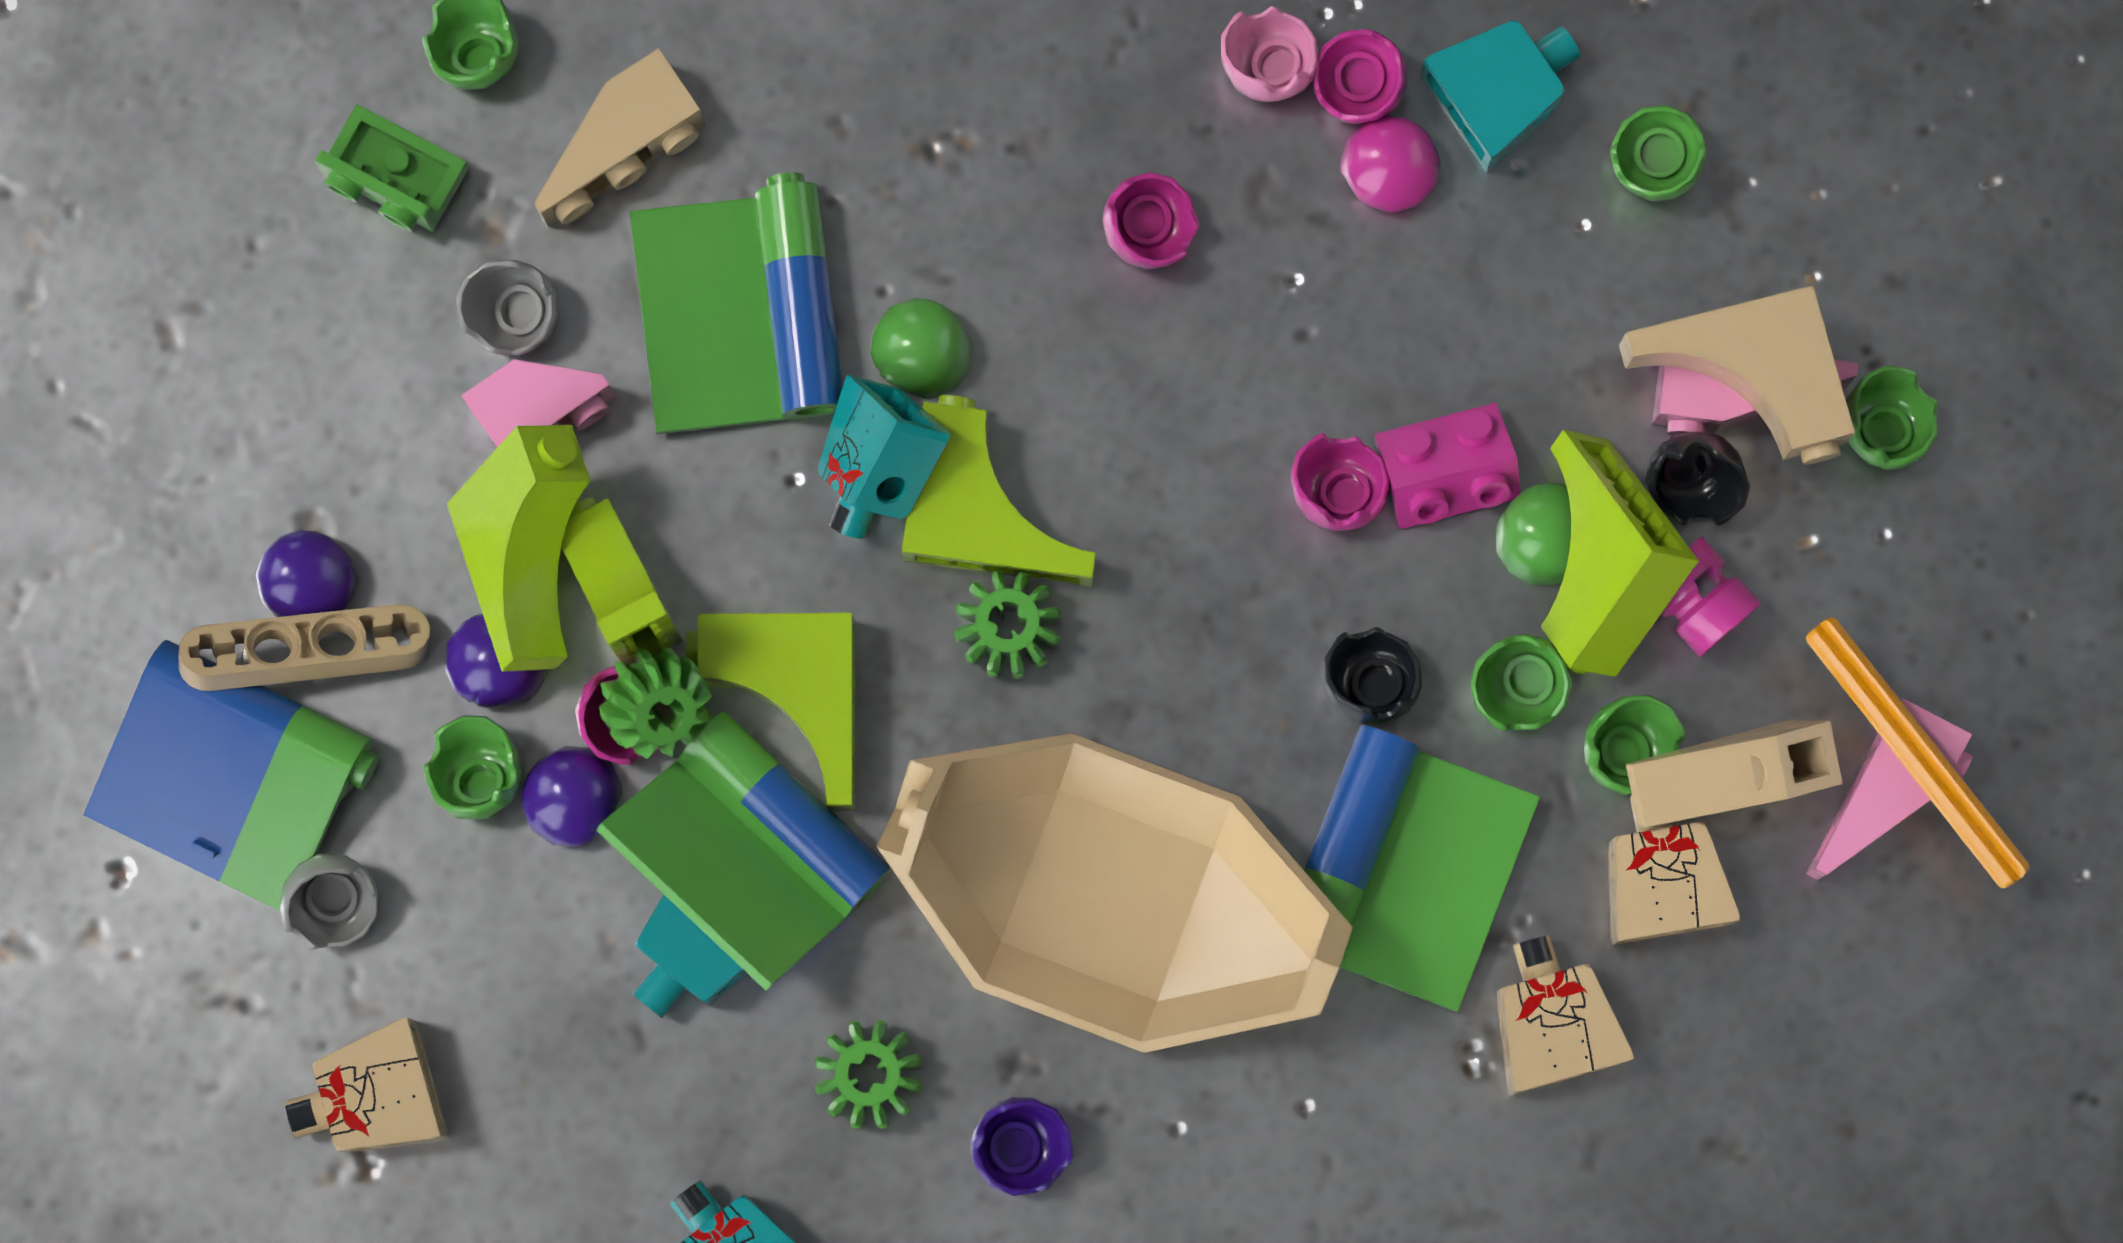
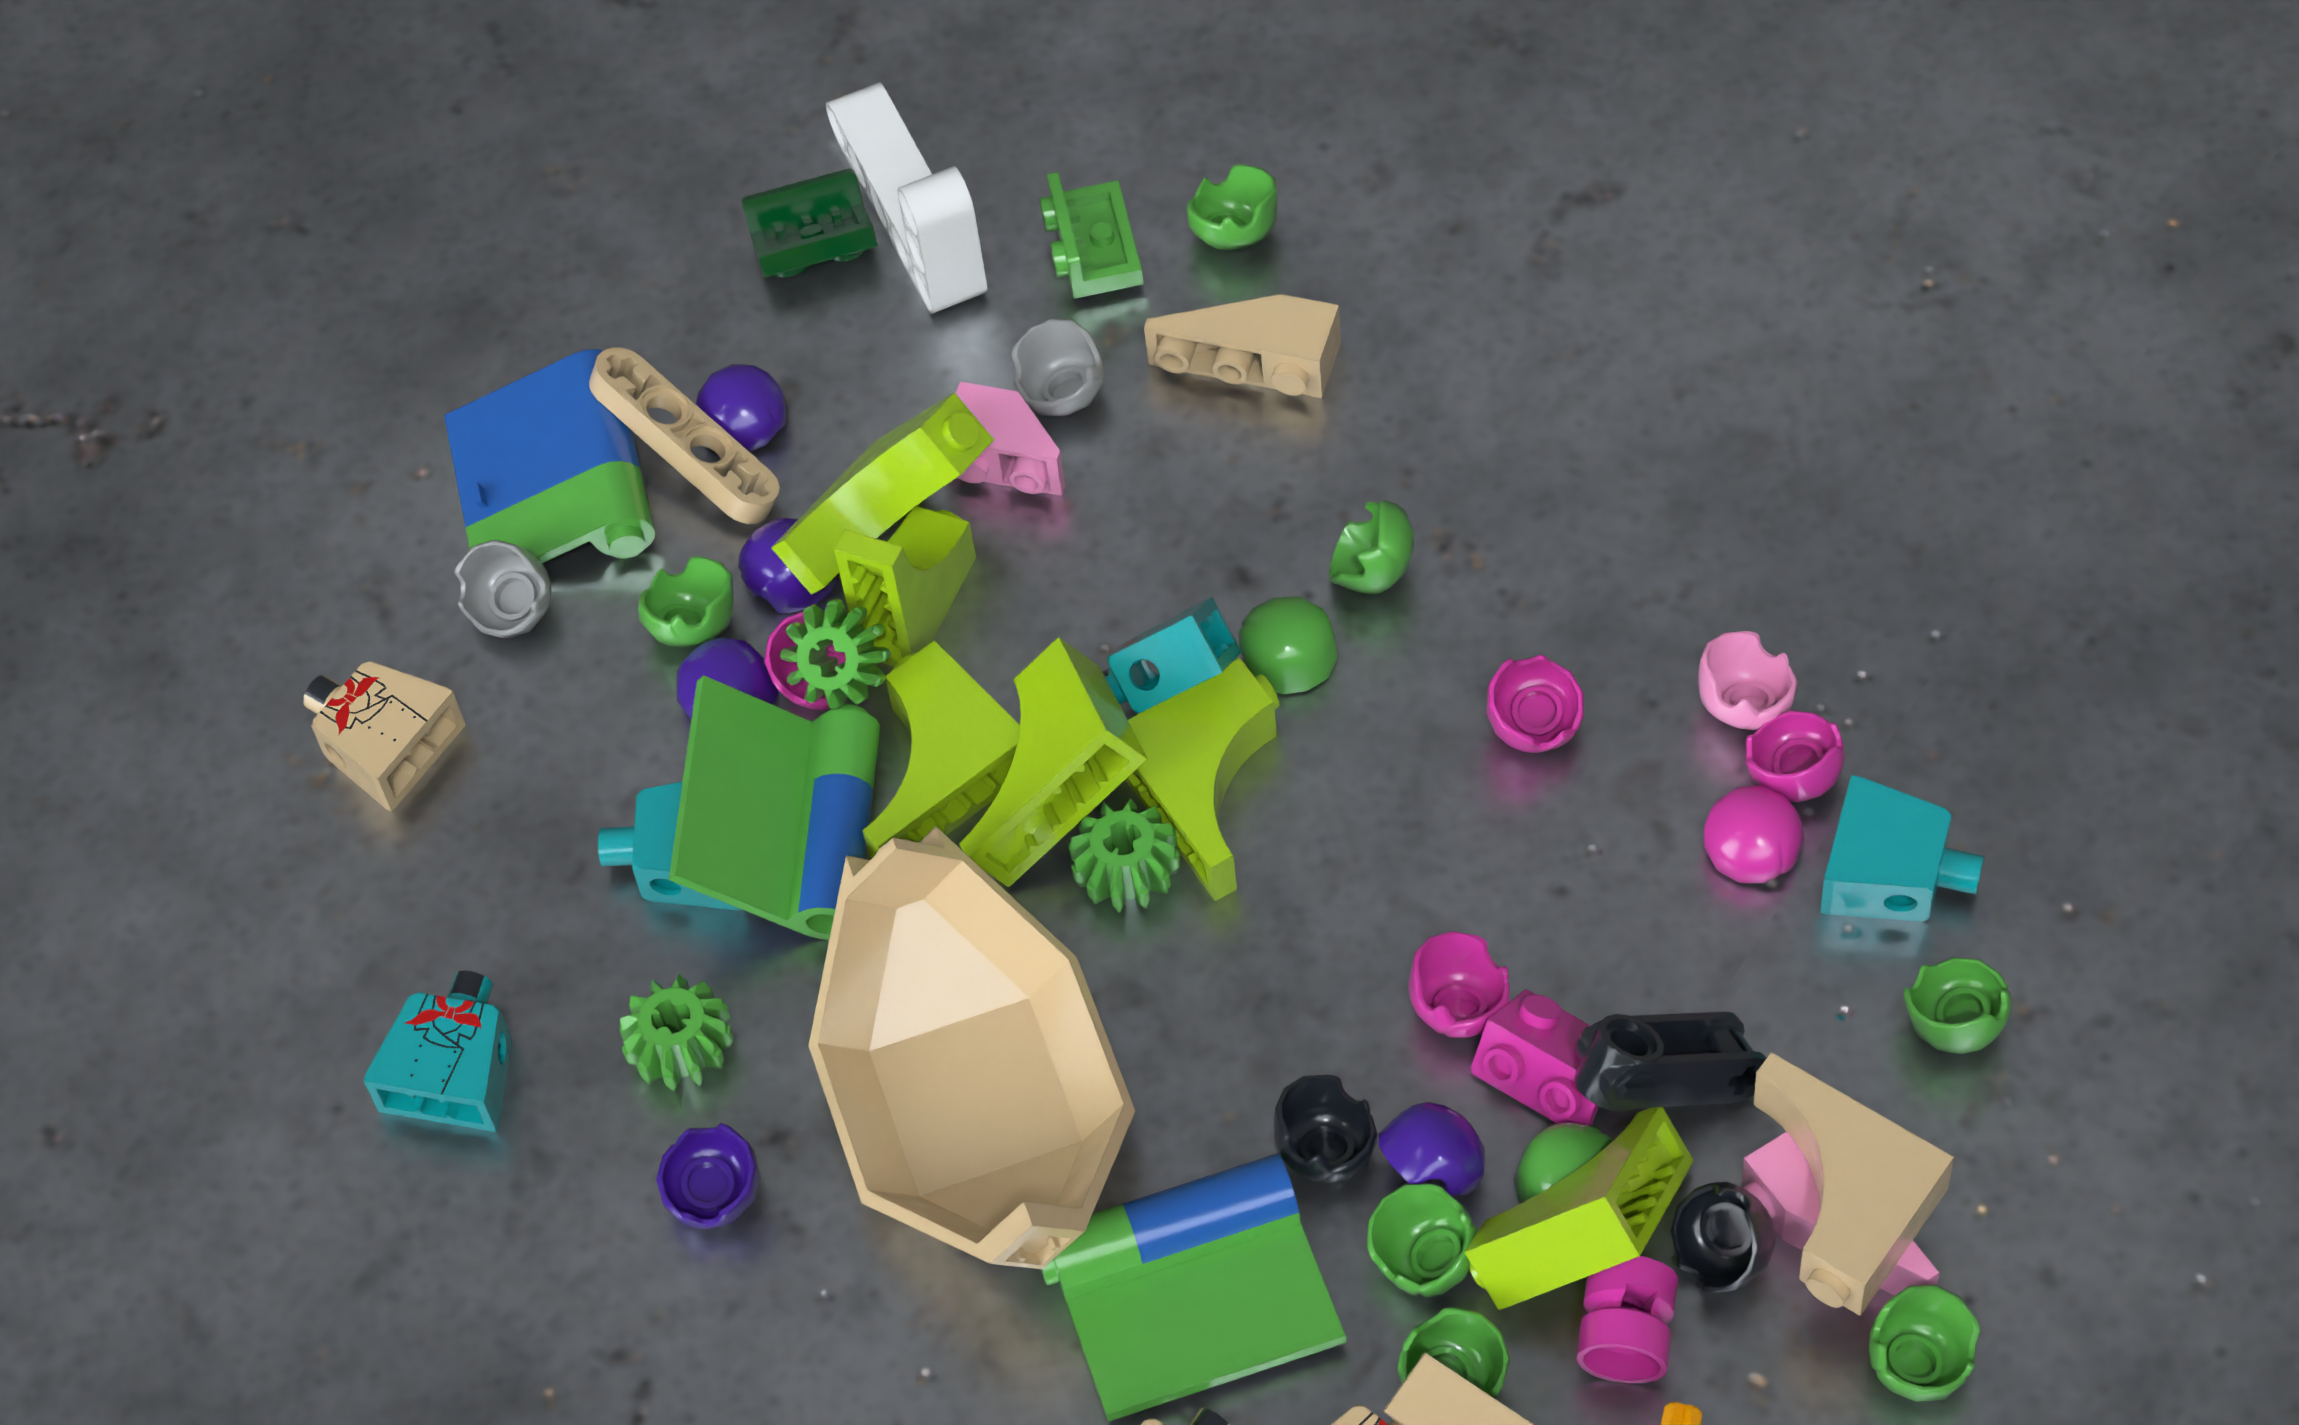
camera: 55 degrees right, 25 degrees down
bright green door [629,172,843,435] -> none
none -> dark green bracket [741,168,878,278]
none -> white beam [826,82,988,314]
none -> lime arch [959,637,1147,887]
none -> bright green hair [1329,500,1414,595]
none -> dark purple hair [1378,1102,1485,1197]
none -> black piece [1574,1011,1767,1112]

